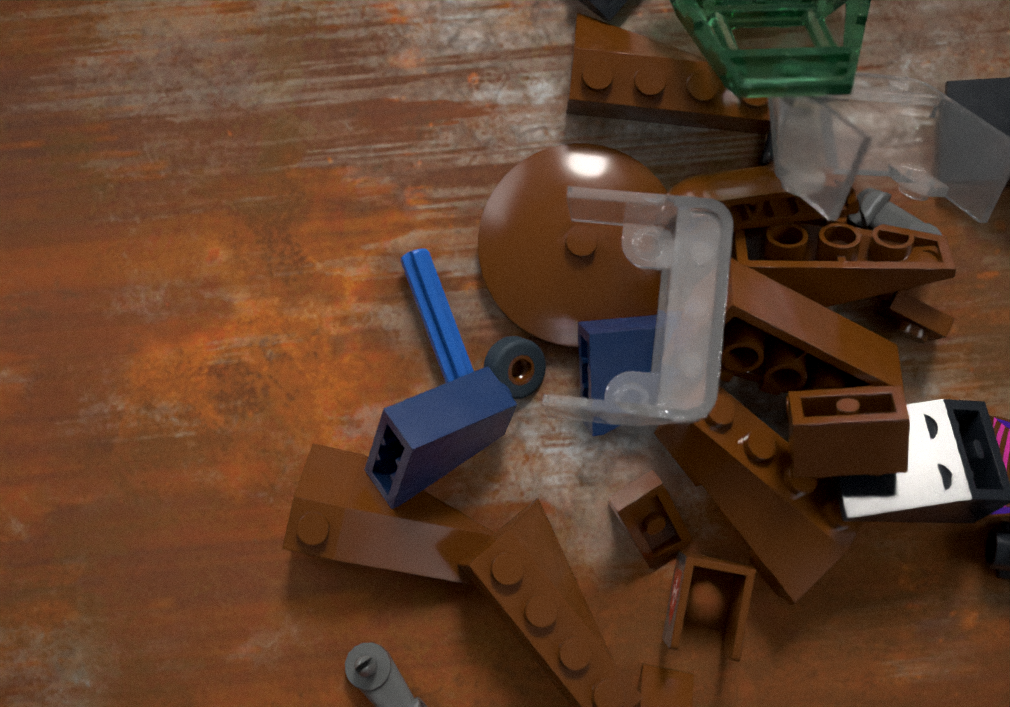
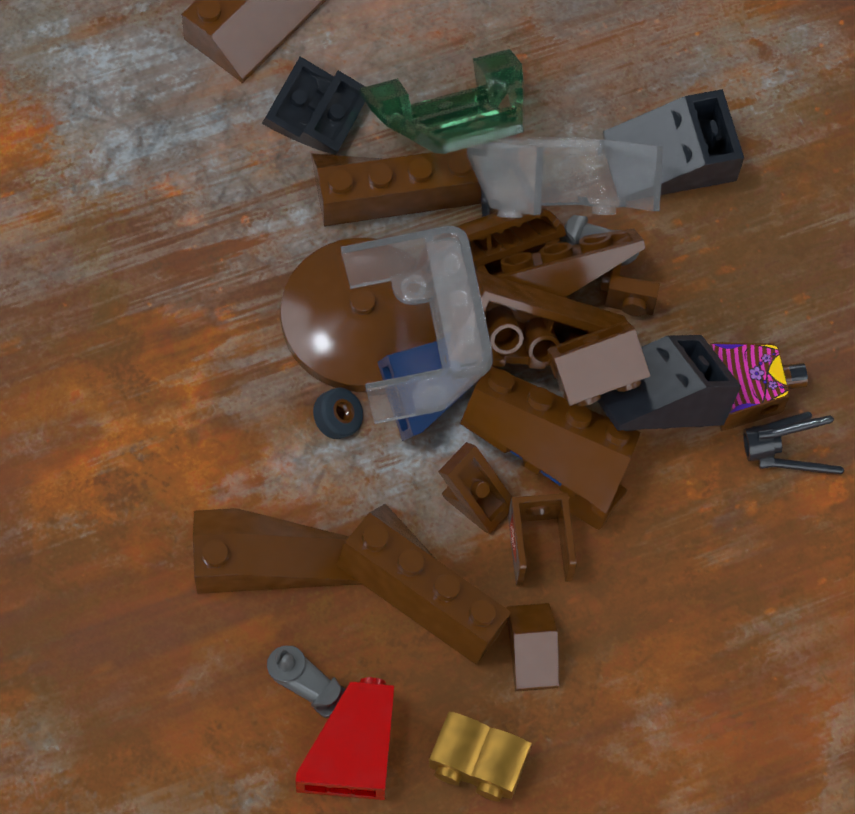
camera: 20 degrees left, 20 degrees down
dark blue slope [364,366,518,509] -> none
blue axle [400,248,474,383] -> none

